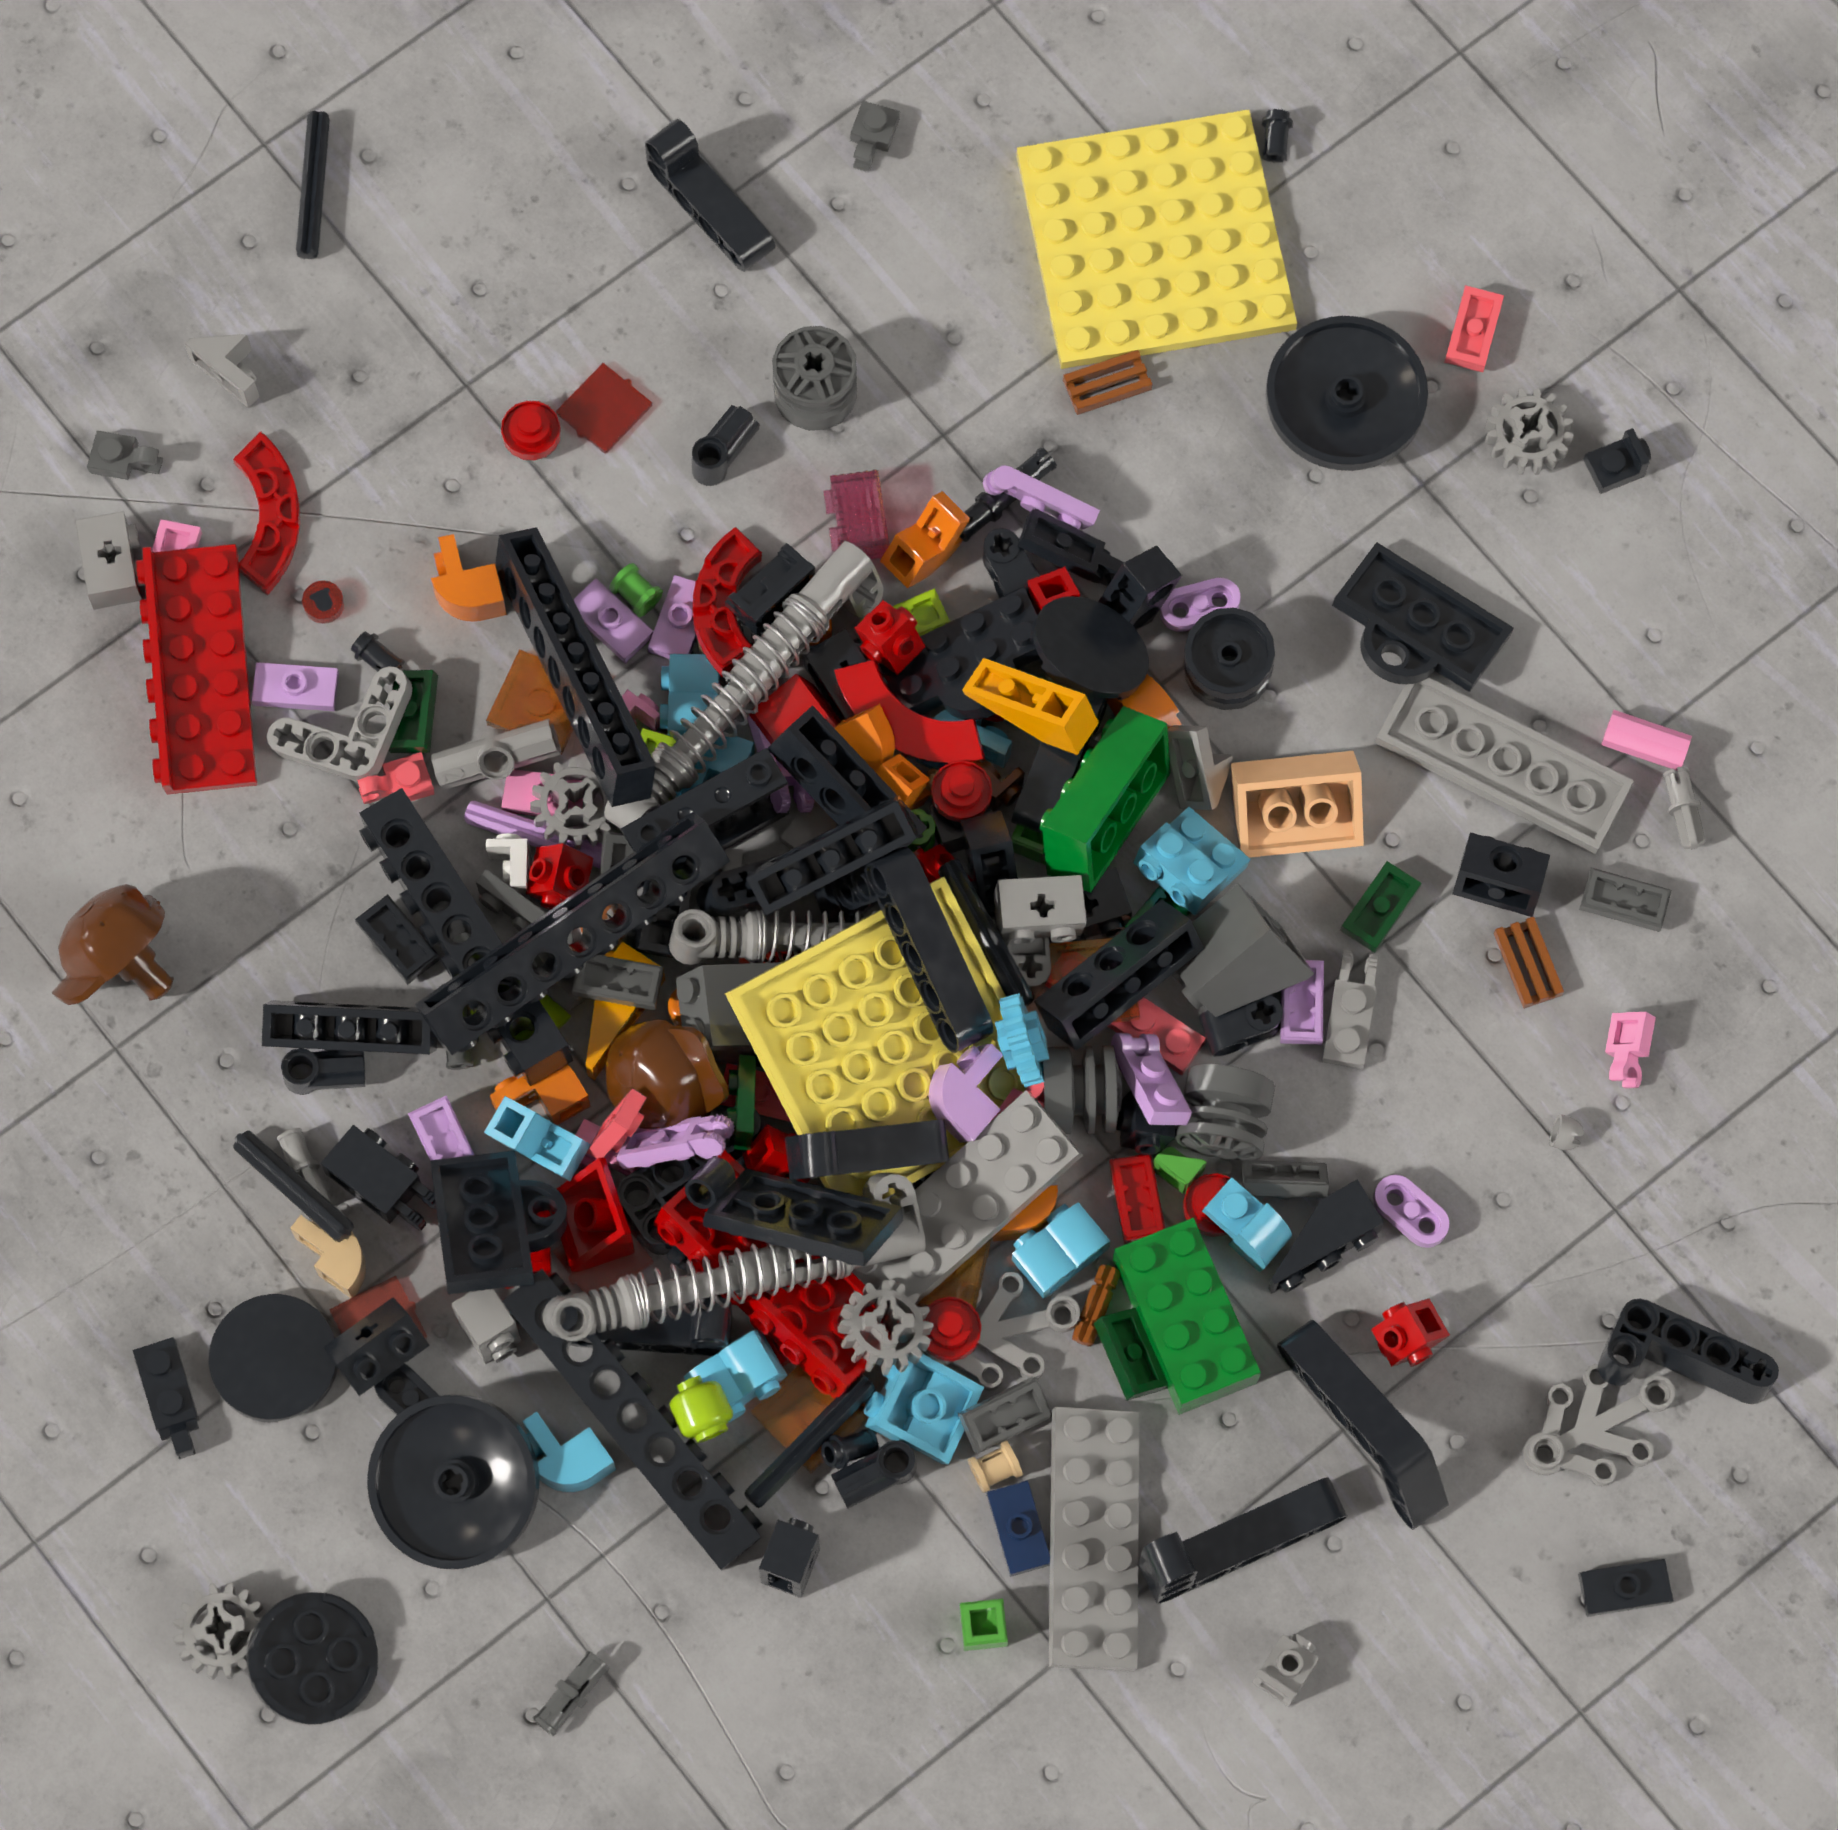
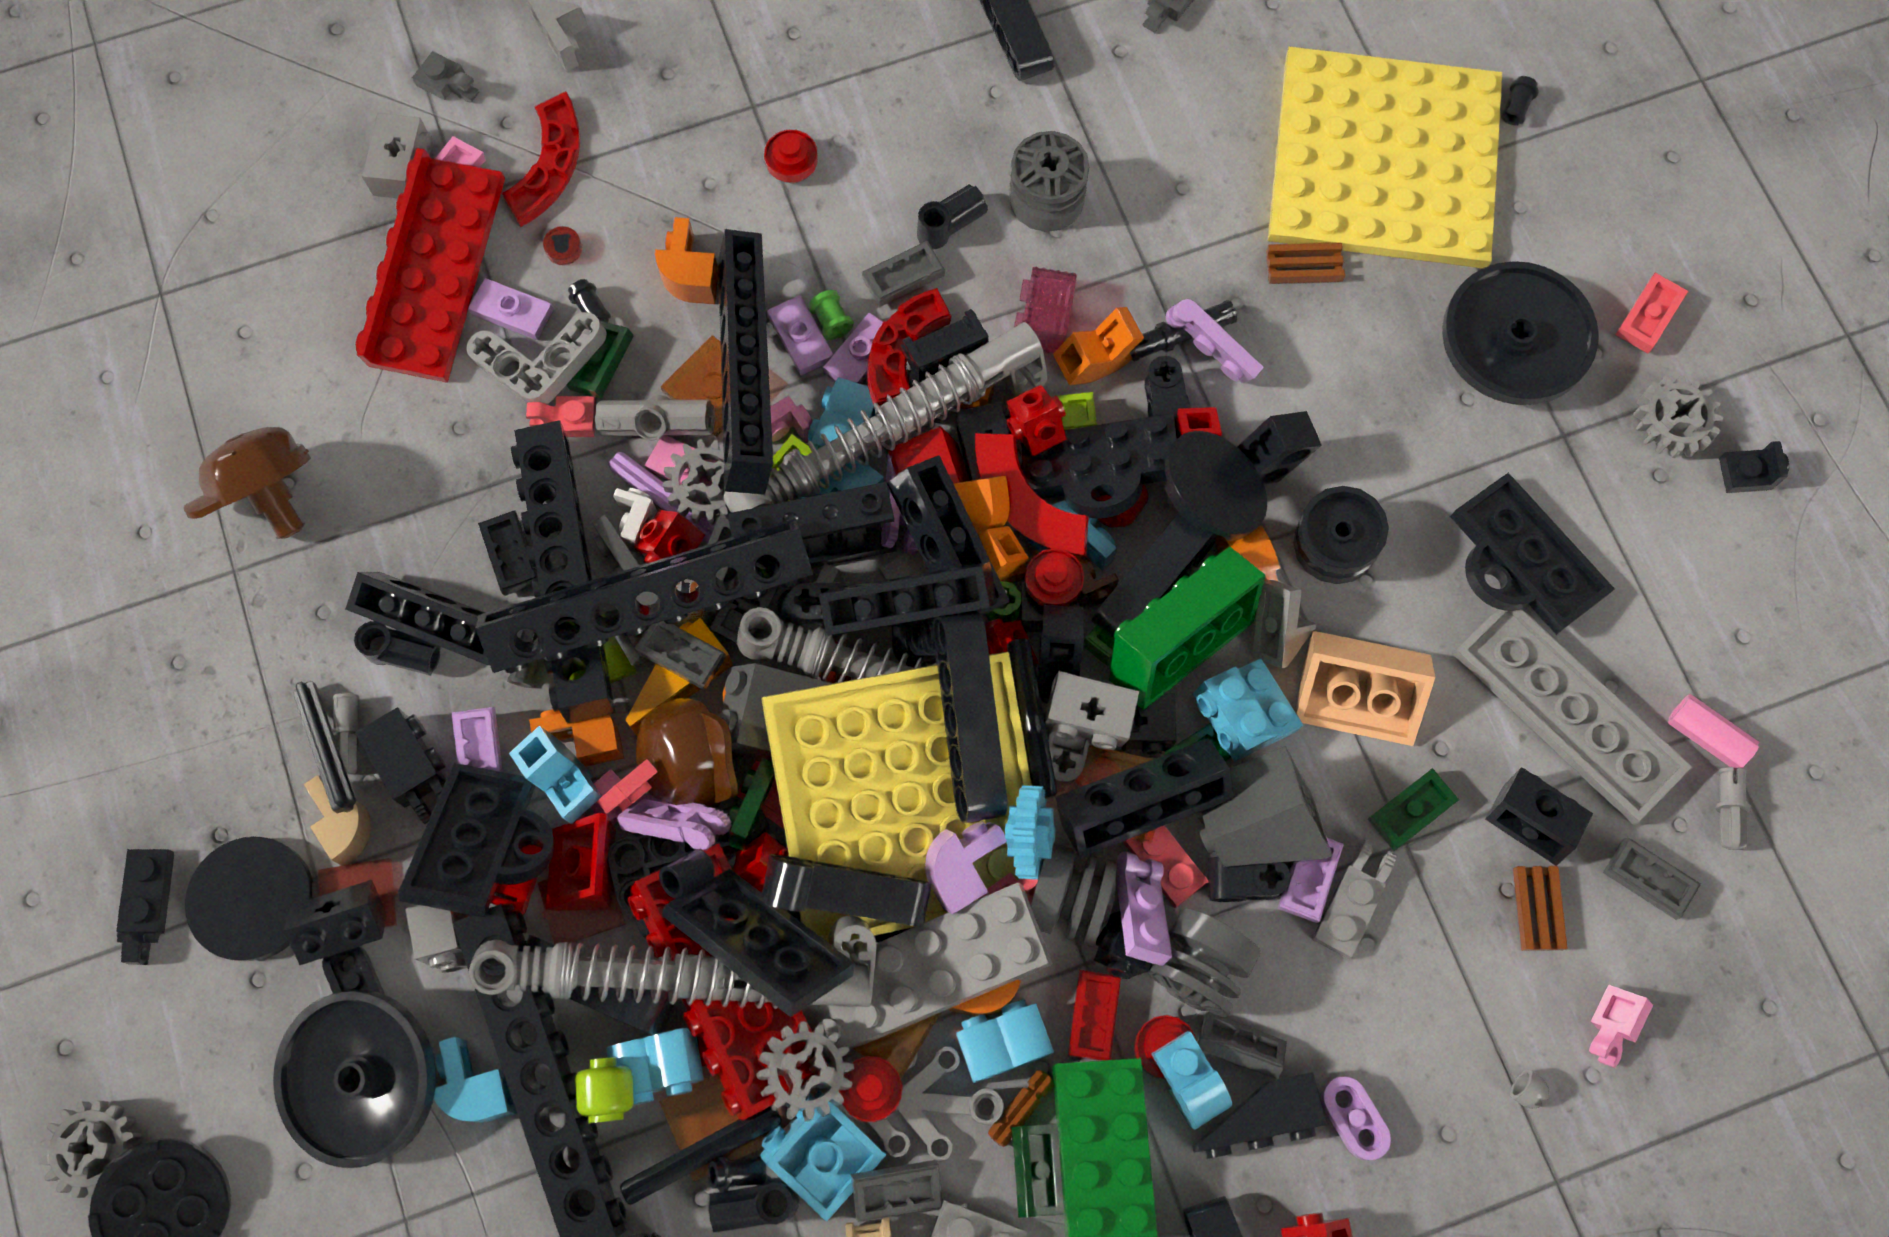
camera: 20 degrees right, 0 degrees up
clear red piece [556,363,653,455] -> none
light orange slope [962,658,1099,755] -> none
black hinge [1017,508,1124,586] -> none
bright green slope [1153,1147,1207,1194] -> none
lavender plate [1160,578,1241,632] -> none
none -> dark grey plate [862,241,945,307]

